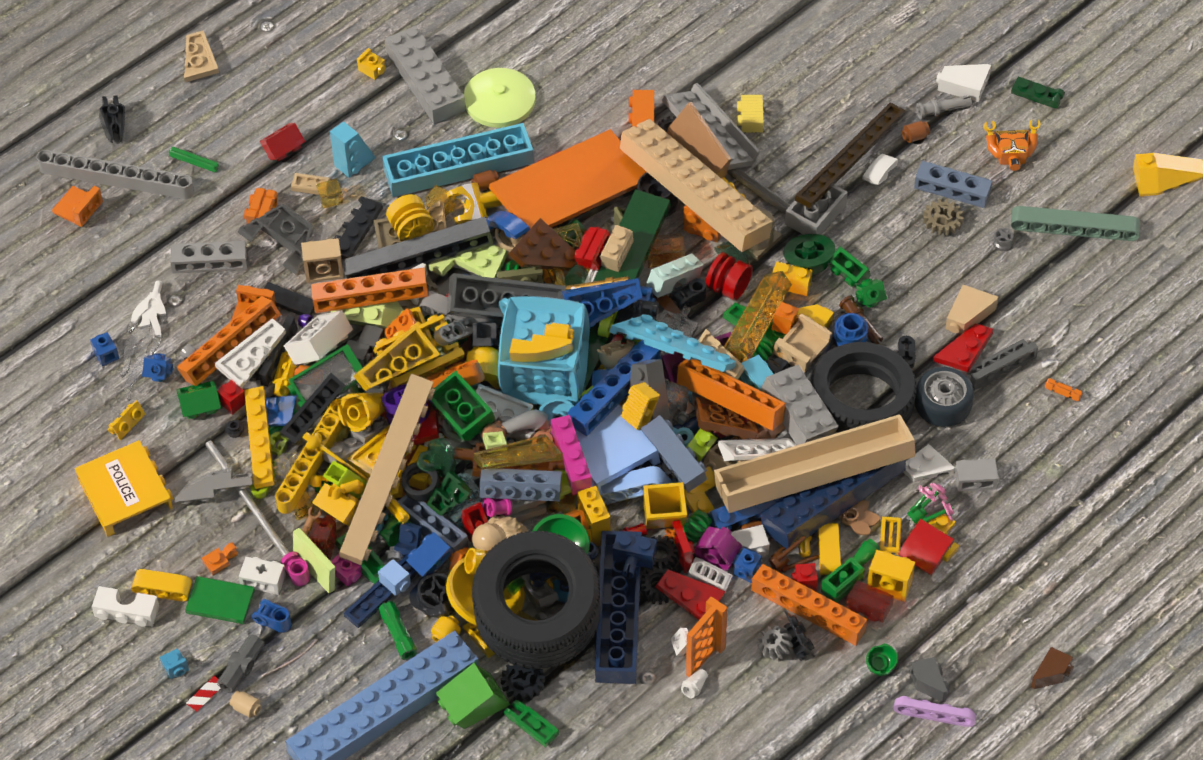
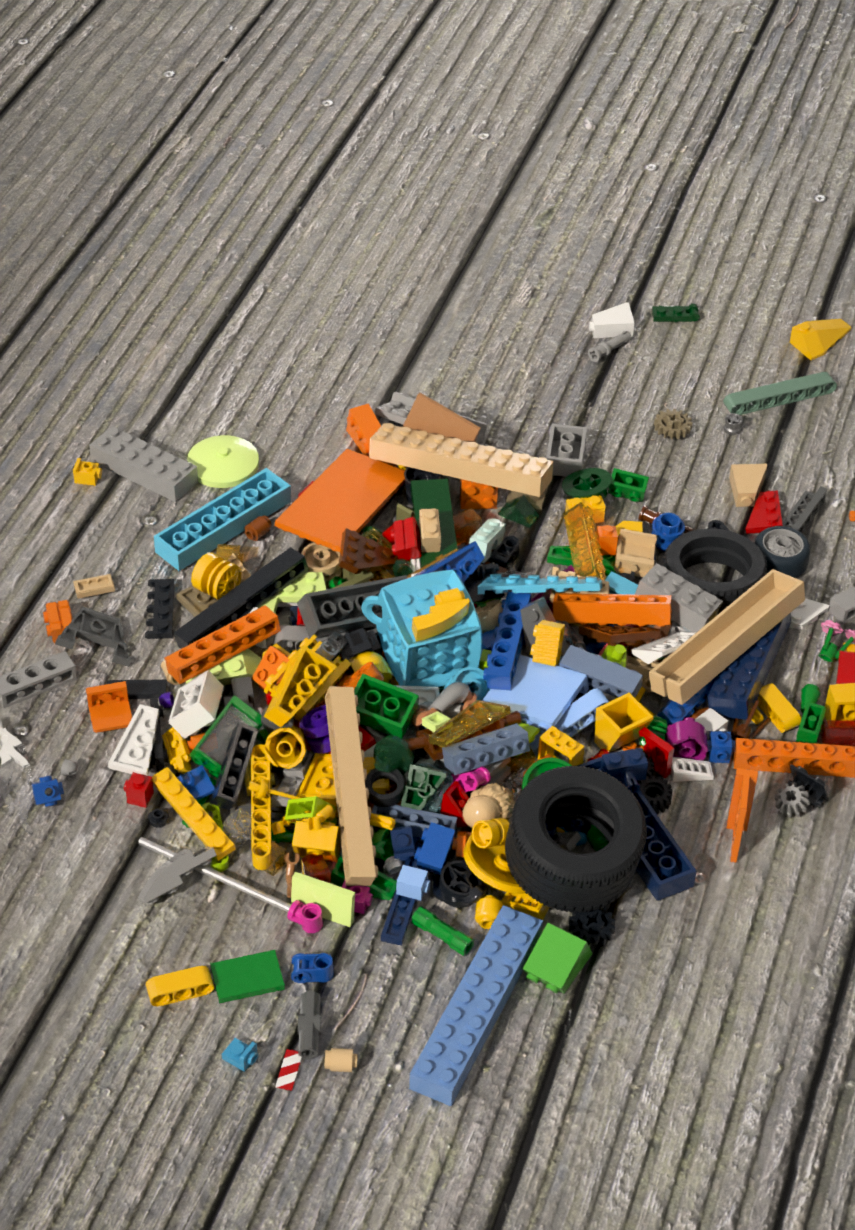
camera: 30 degrees left, 10 degrees down
yellow panel [75,440,174,537] -> none
white arch [92,586,159,627] -> none
yellow hinge [107,400,146,440] -> none
orange brick [176,296,281,386] -> none
green slope [176,380,221,419] -> none
orange plate [201,542,238,575] -> none
white brick [239,557,286,595] -> none
red brick [260,123,305,161] -> none
tan brick [301,238,344,283] -> none
clear yellow panel [316,178,344,209] -> none
medium azure wedge [330,121,376,178] -> none
yellow connector [446,183,503,225] -> none
blue slope [486,211,530,239] -> none
green hinge [504,700,559,748] -> none
dark pink arch [551,415,592,495] -> none
red wing [655,570,726,620] -> none
white tile [671,628,688,656] -> none
white cone [681,669,708,698] -> none
red wheel [705,252,753,301] -> none
light yellow brick [737,95,764,133] -> none
red brick [791,563,818,592] -> none
dark brown plate [795,102,905,208] -> none
medium nougat plate [840,500,880,535] -> none
green brick [855,279,887,307] -> none
white slope [862,154,898,185] -> none
yellow tile [880,516,902,555] -> none
dark orange brick [902,121,930,143] -> none
sand blue brick [914,161,992,208] -> none
orange torso [983,119,1040,171] -> none

